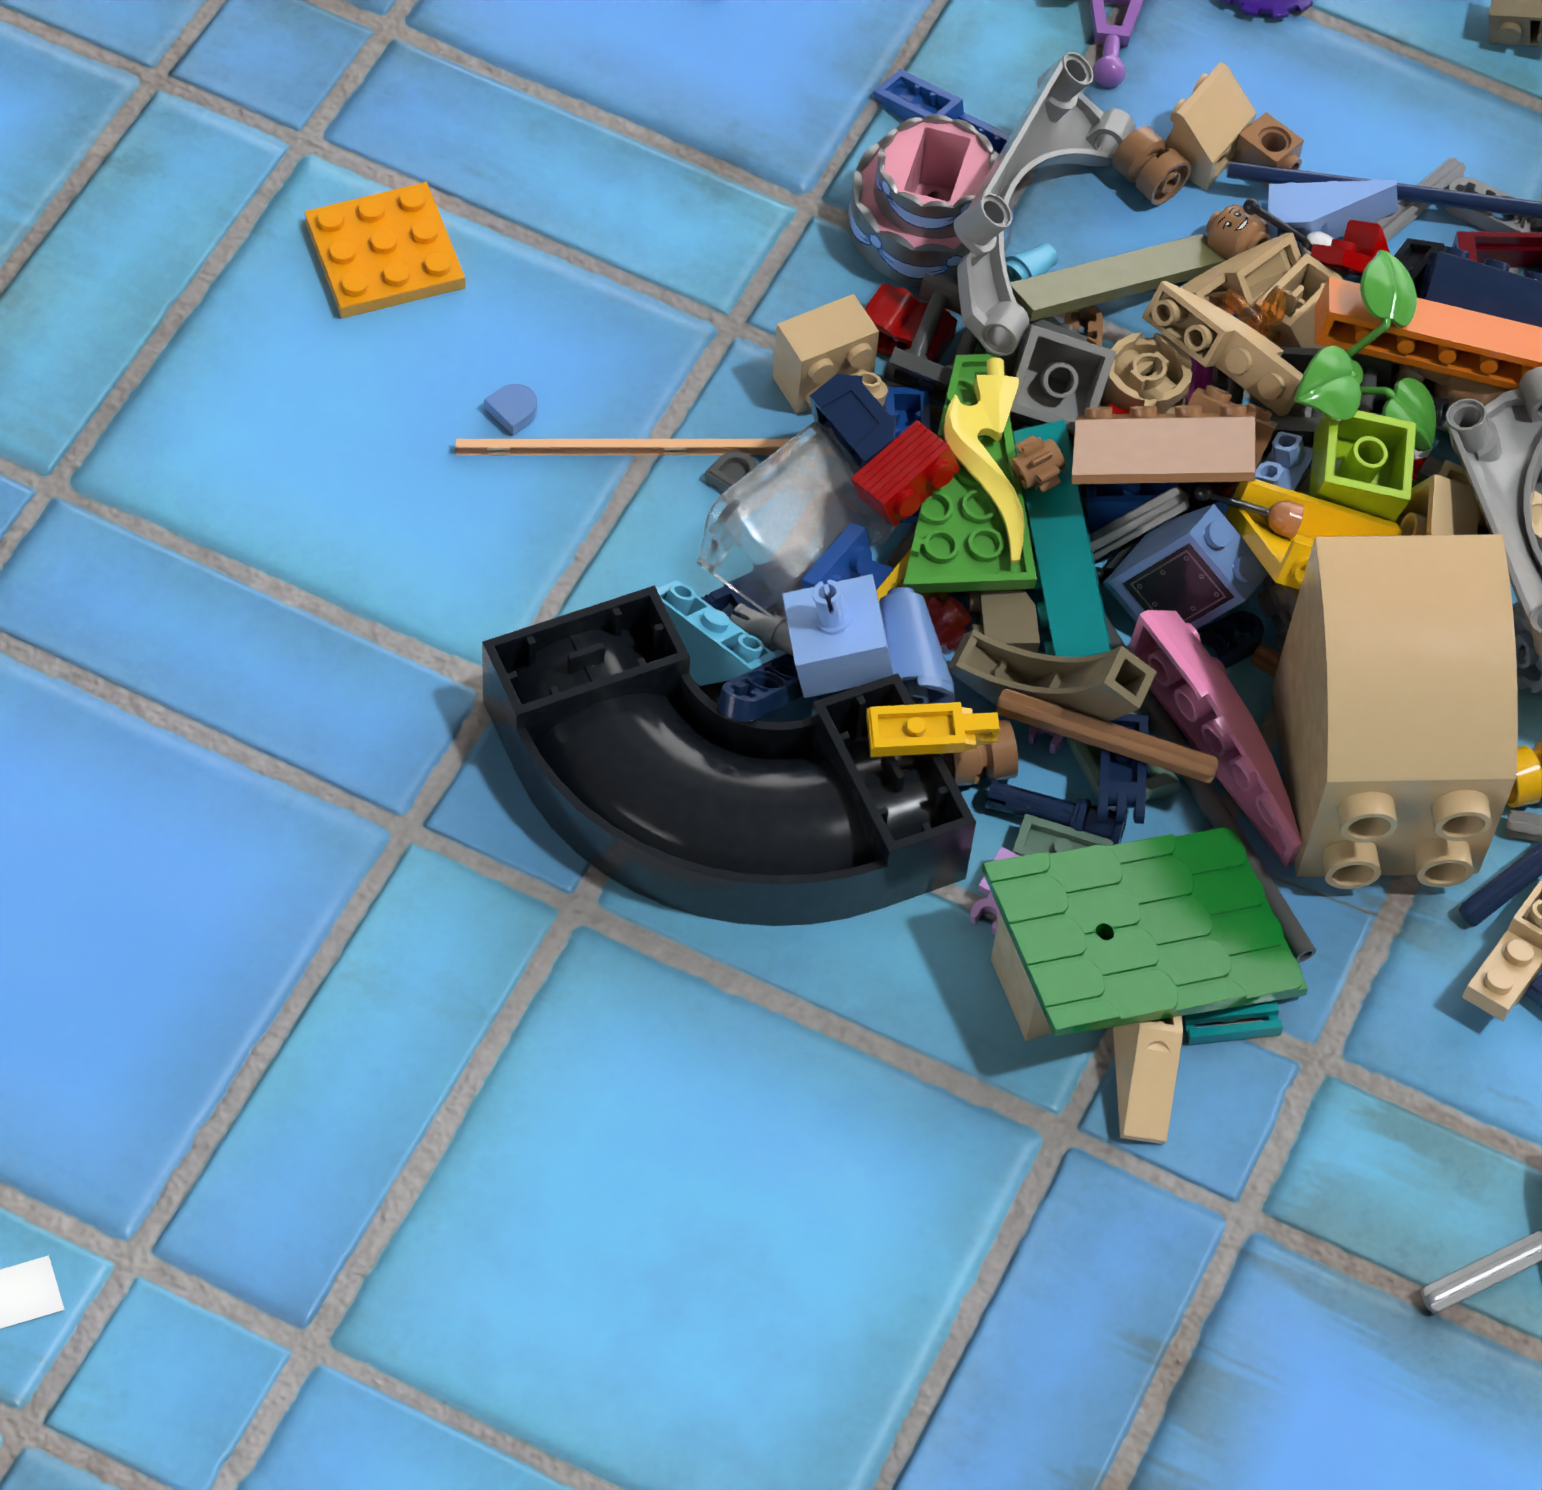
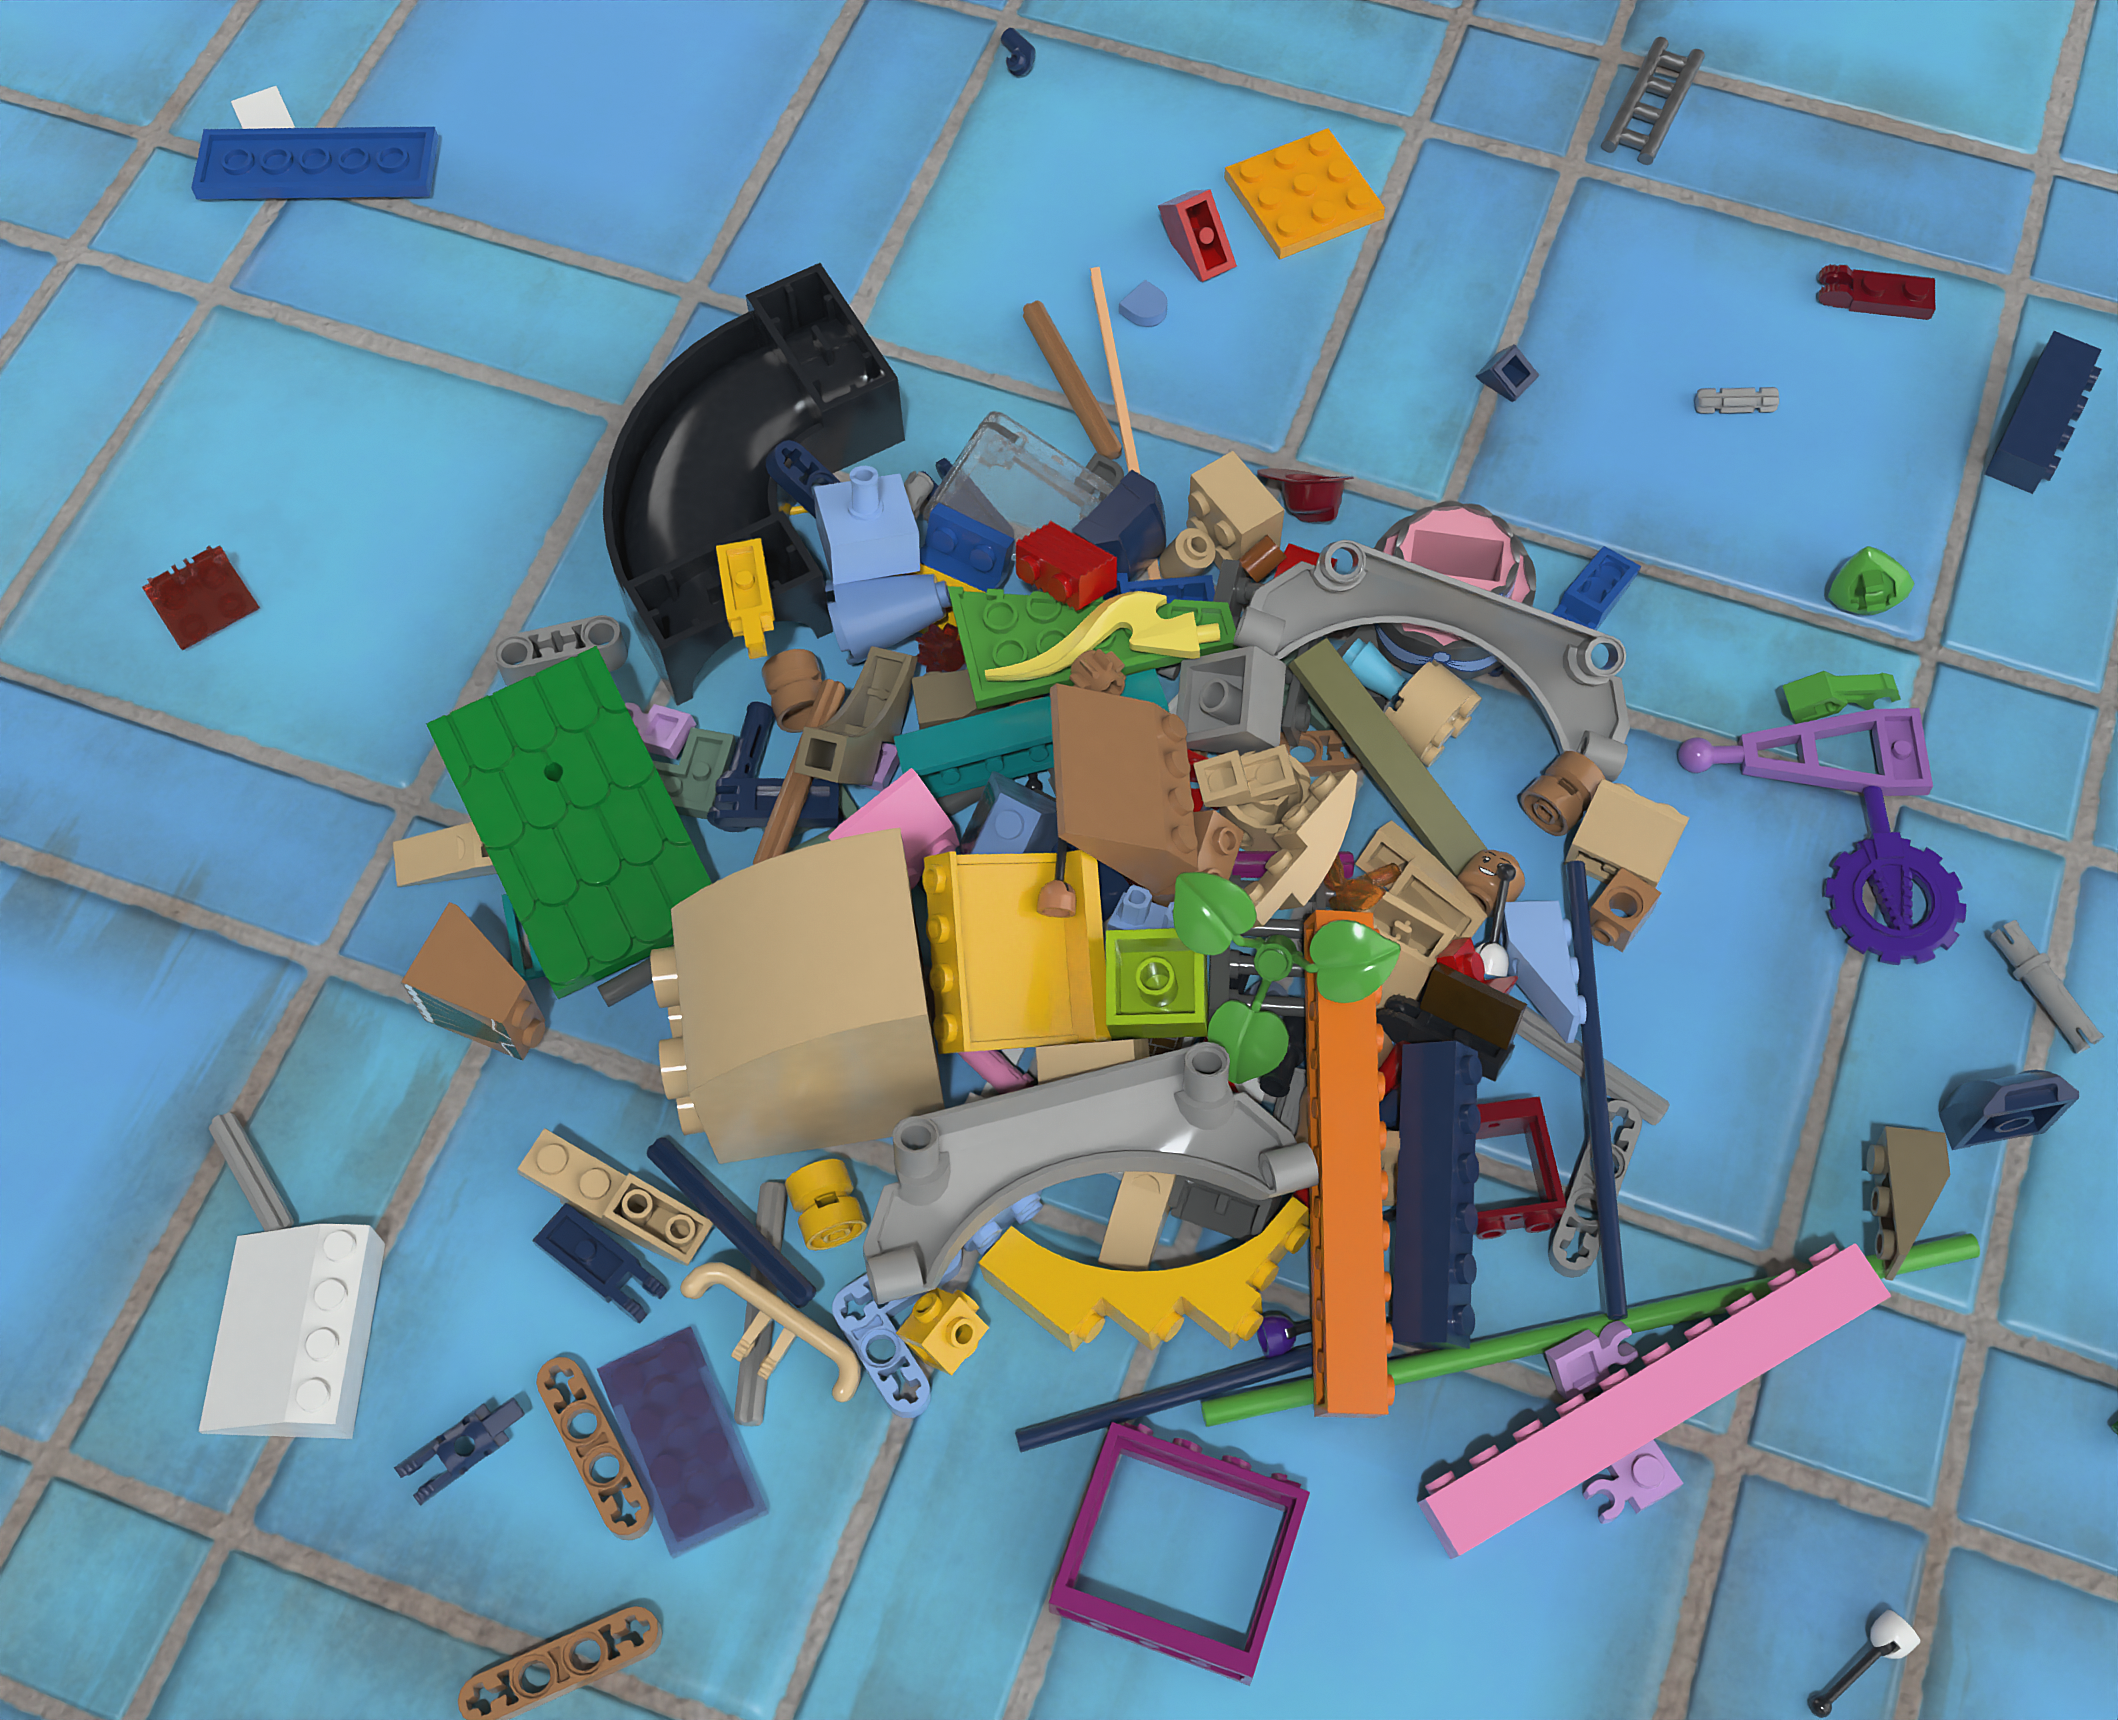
camera: 90 degrees right, 5 degrees up
medium azure slope [657,580,778,686] -> none
none -> clear red hinge [142,545,260,651]
none -> blue plate [191,126,438,199]
none -> medium nougat slope [401,902,545,1061]
none -> light grey beam [493,615,628,686]
none -> dark blue arm [1001,28,1036,76]
none -> medium nougat axle [1023,300,1122,460]
none -> slope [1158,189,1237,282]
none -> tan slope [1193,744,1299,807]
none -> dark orange hinge [1238,535,1287,583]
none -> dark red piece [1257,468,1354,522]
none -> tan brick [1384,659,1482,768]
none -> dark brown tile [1420,962,1527,1050]
none -> dark blue slope [1476,344,1540,402]

